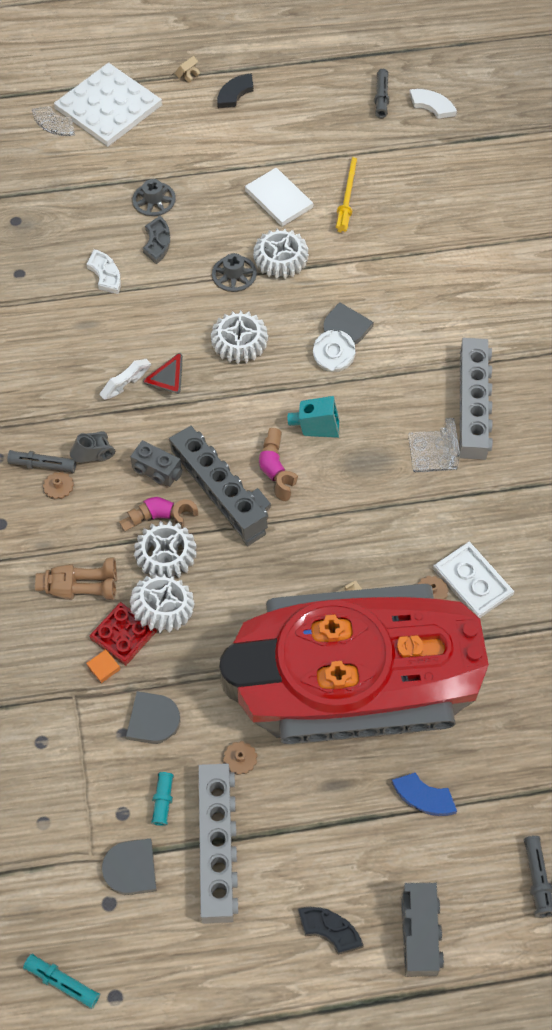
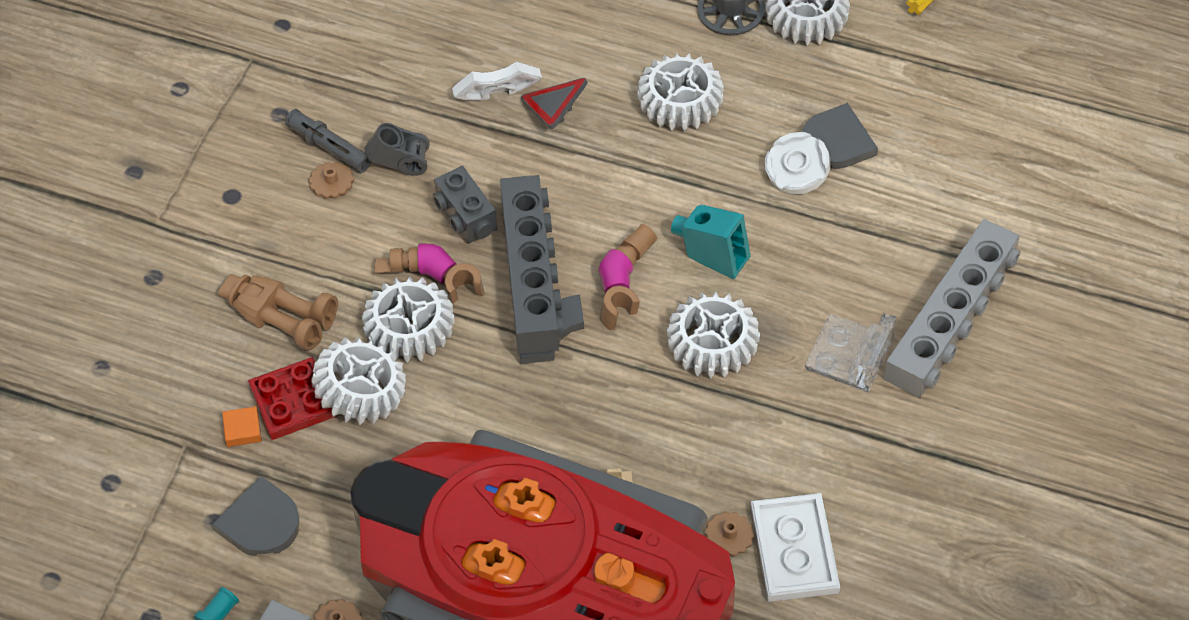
camera: 30 degrees right, 5 degrees down
none -> white gear [667,291,760,379]

